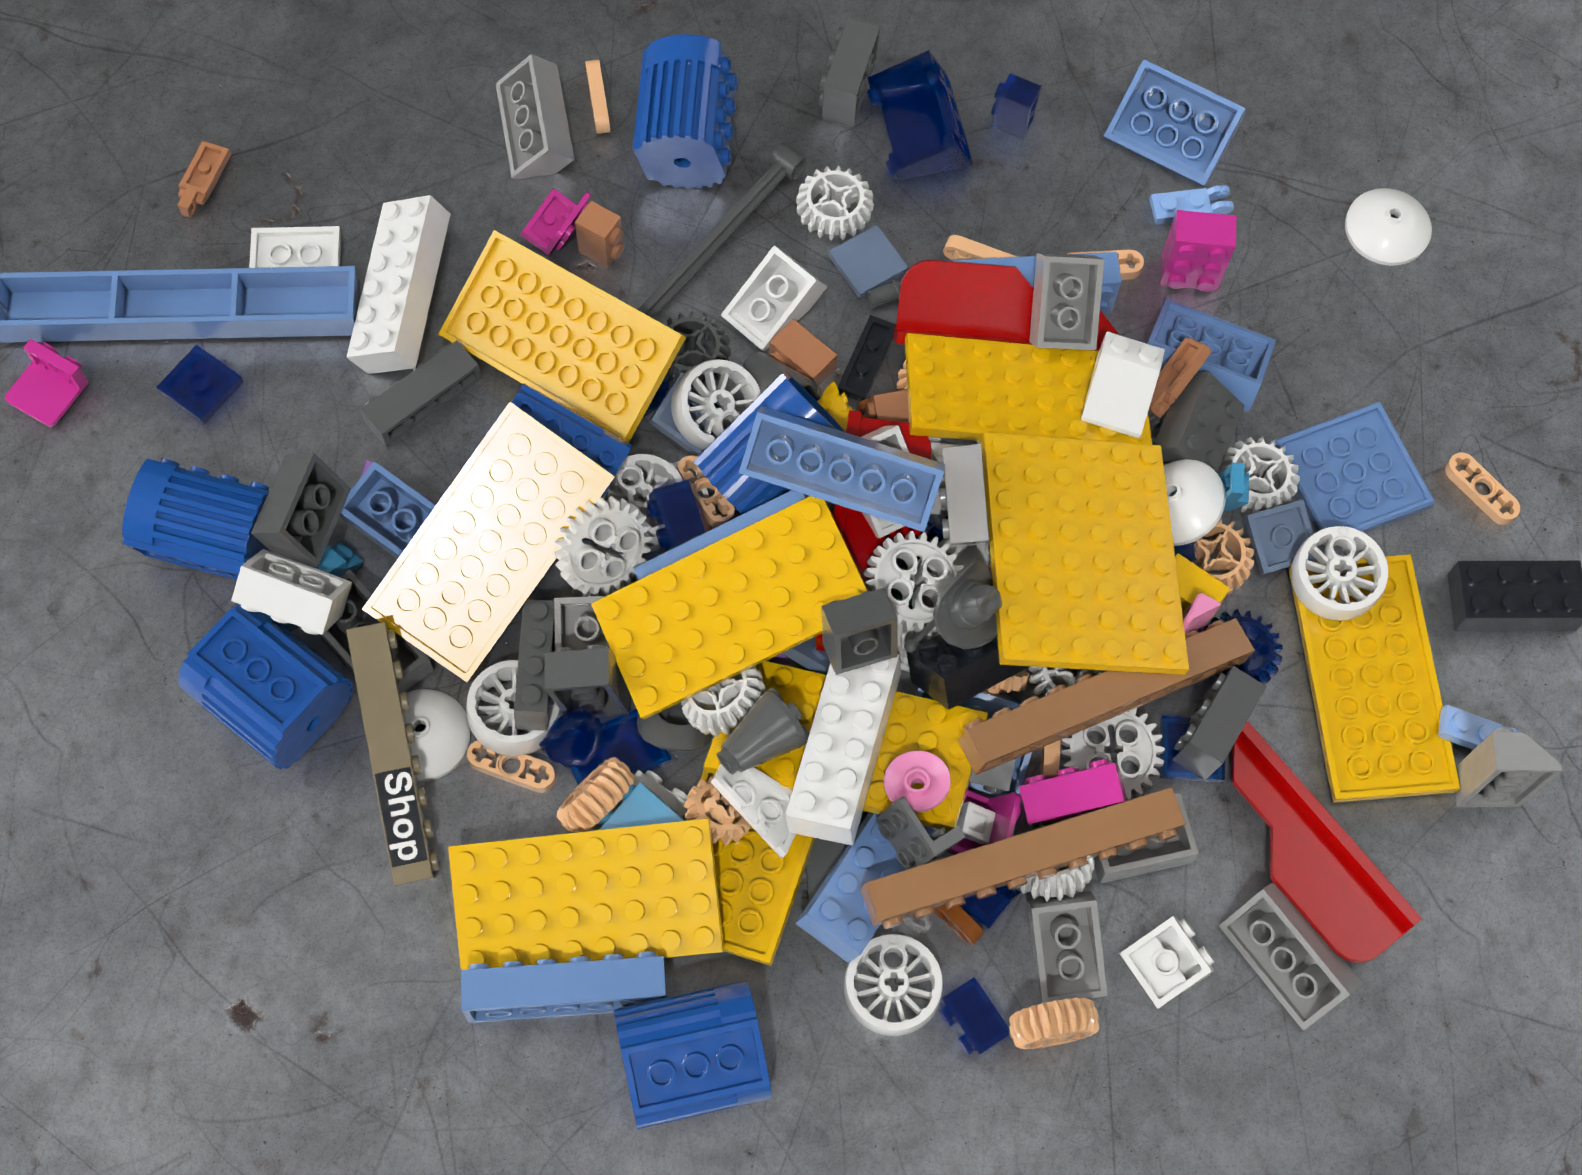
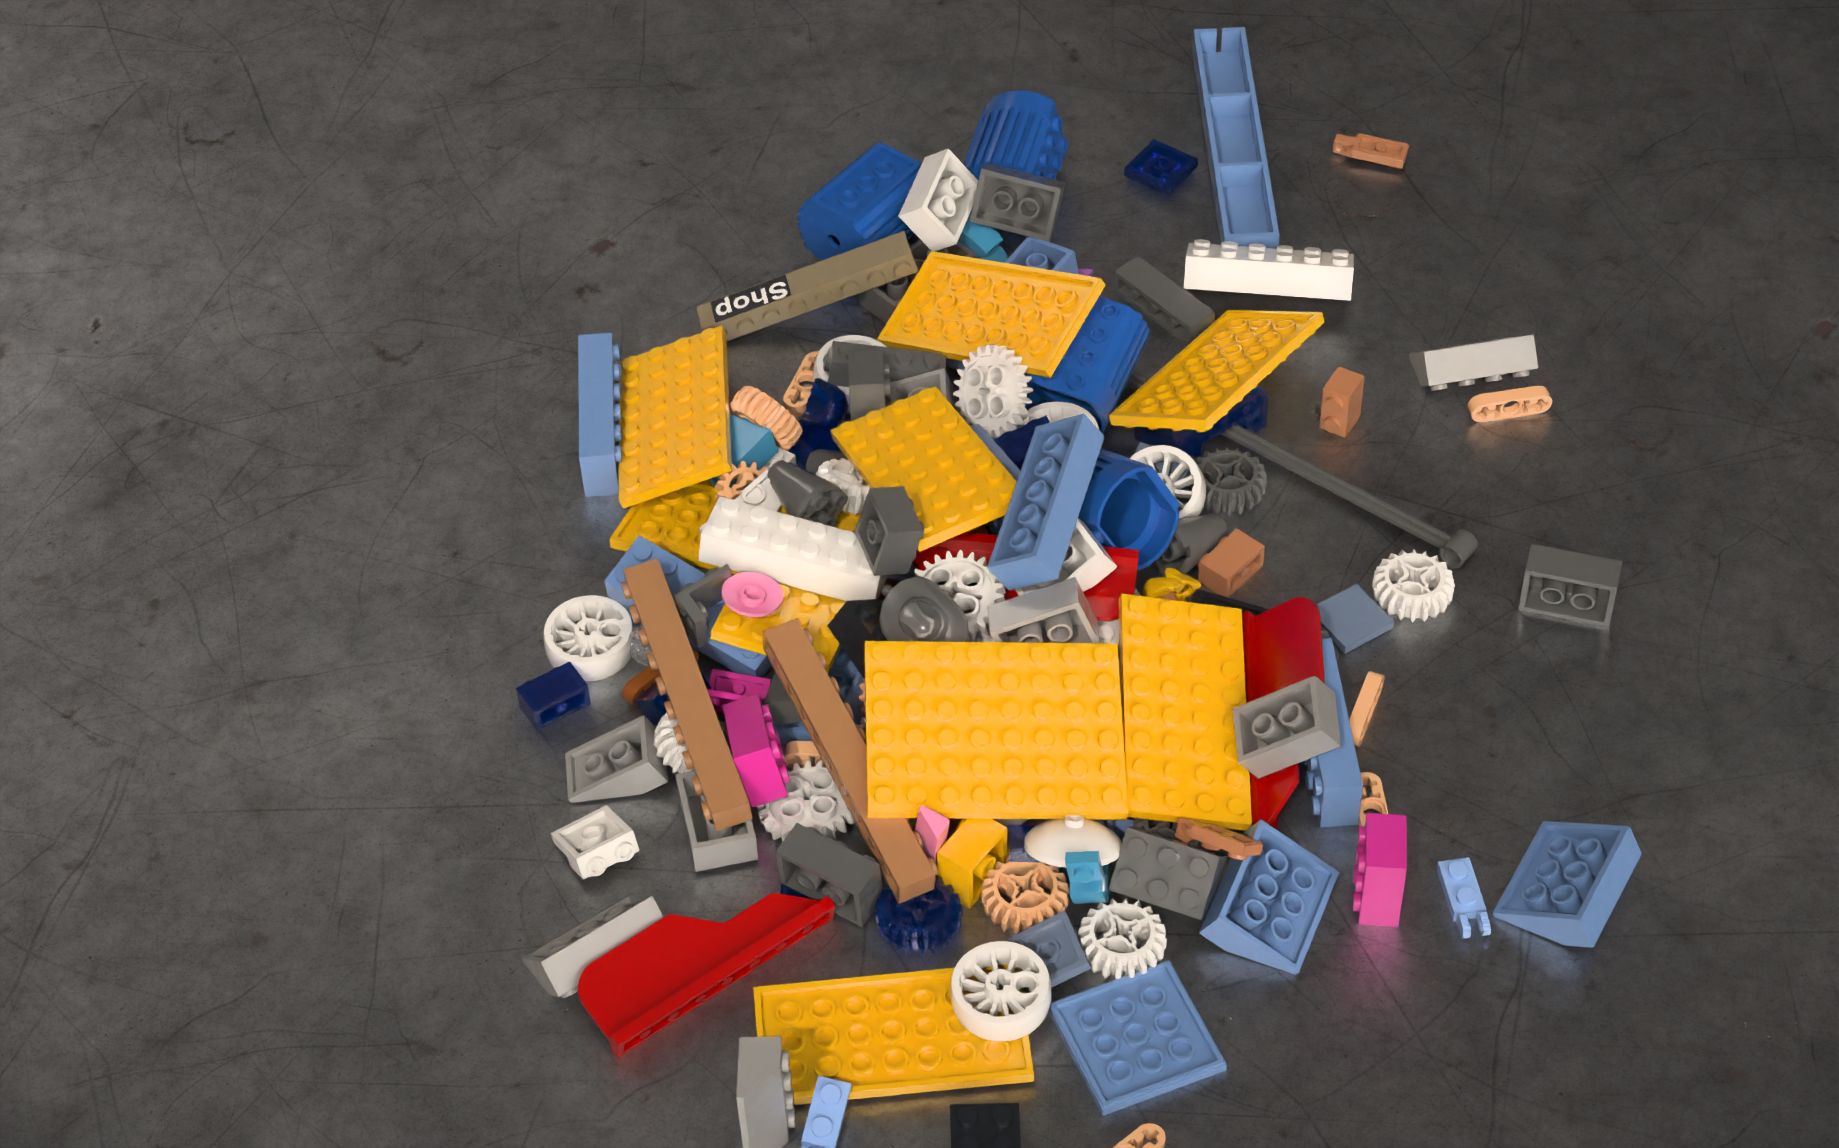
camera: 95 degrees right, 20 degrees down
dark pink bracket [5,339,89,427] -> none
white plate [249,226,341,268] -> none
white dish [404,689,471,781] -> none
dark pink bracket [520,188,592,256] -> none
blue piece [613,980,772,1129] -> none
blue piece [633,34,738,189] -> none
white slope [721,245,828,351] -> none
clear blue windscreen [867,50,973,180] -> none
white plate [957,802,995,845] -> none
clear blue brick [991,73,1041,140] -> none
light nougat gear [1009,997,1099,1050] -> none
white slope [1081,332,1165,438] -> none
white dish [1345,188,1432,266] -> none

